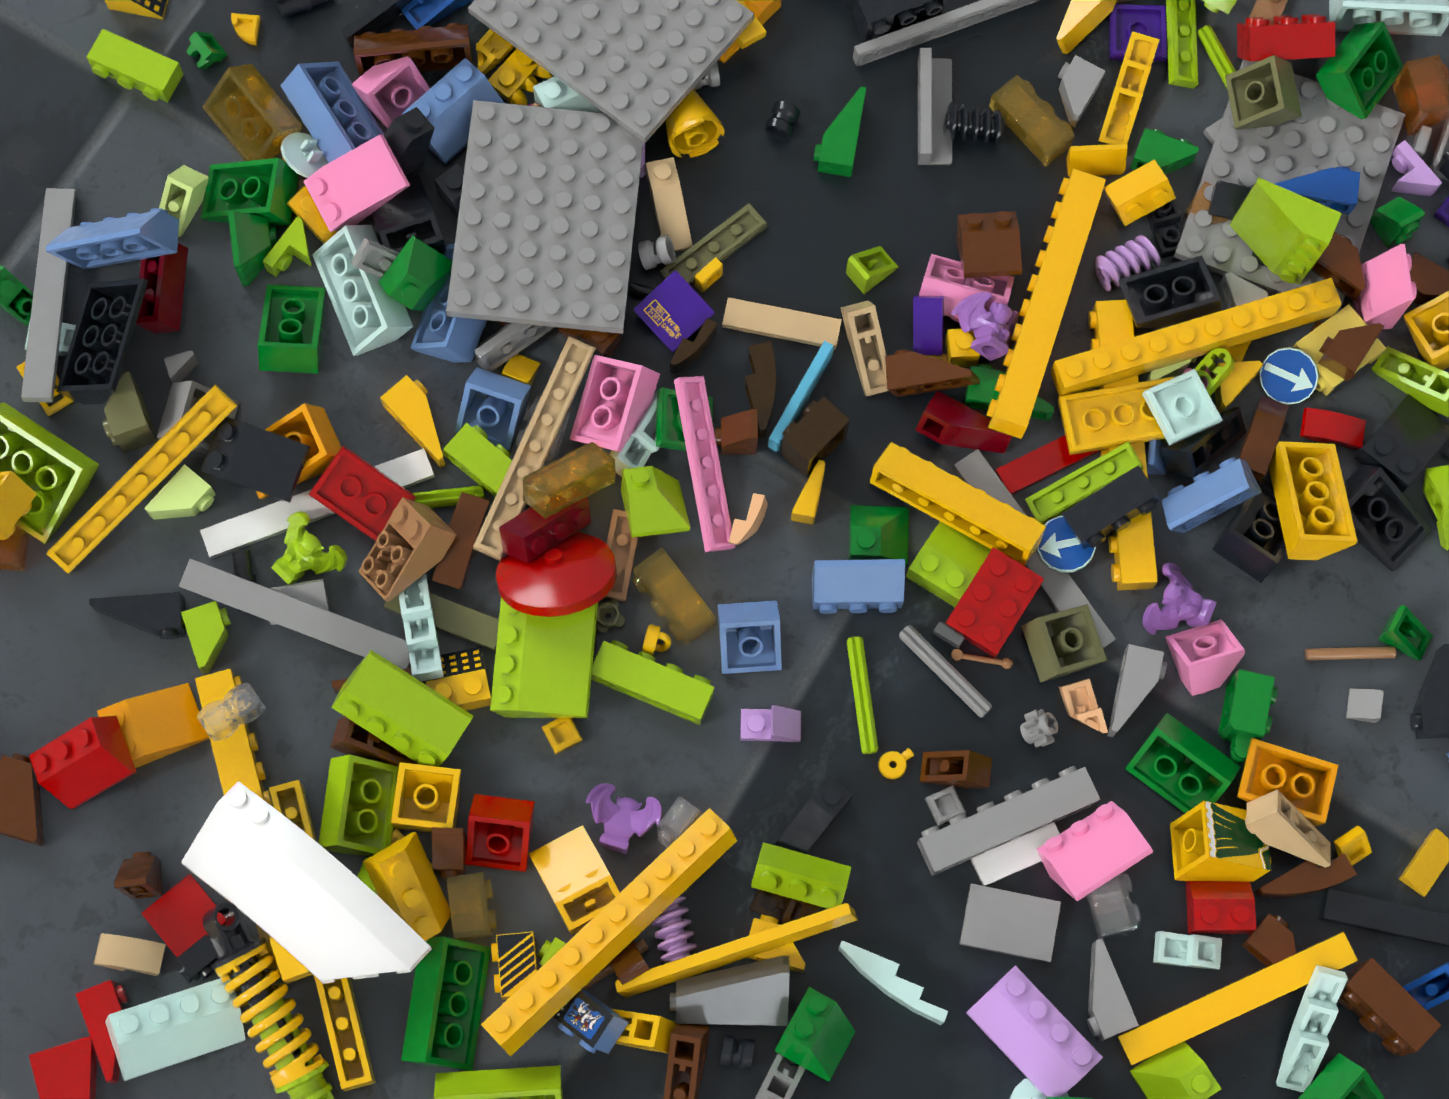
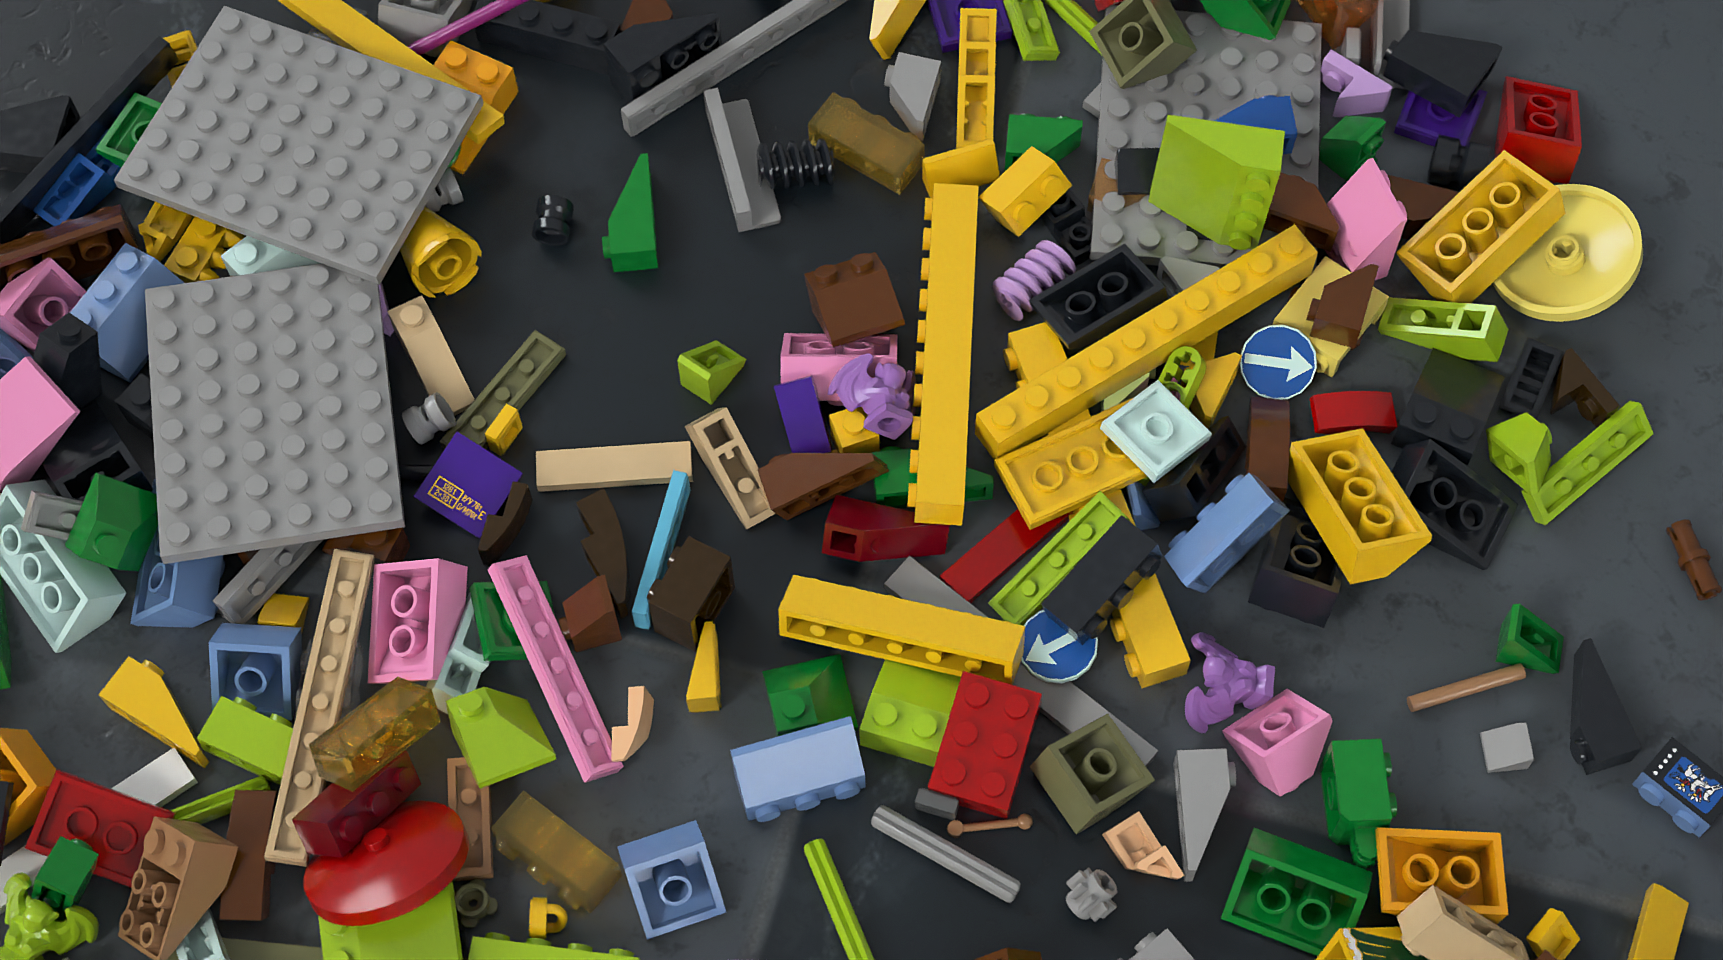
camera: 10 degrees left, 10 degrees down
none -> green slope [31,836,99,920]

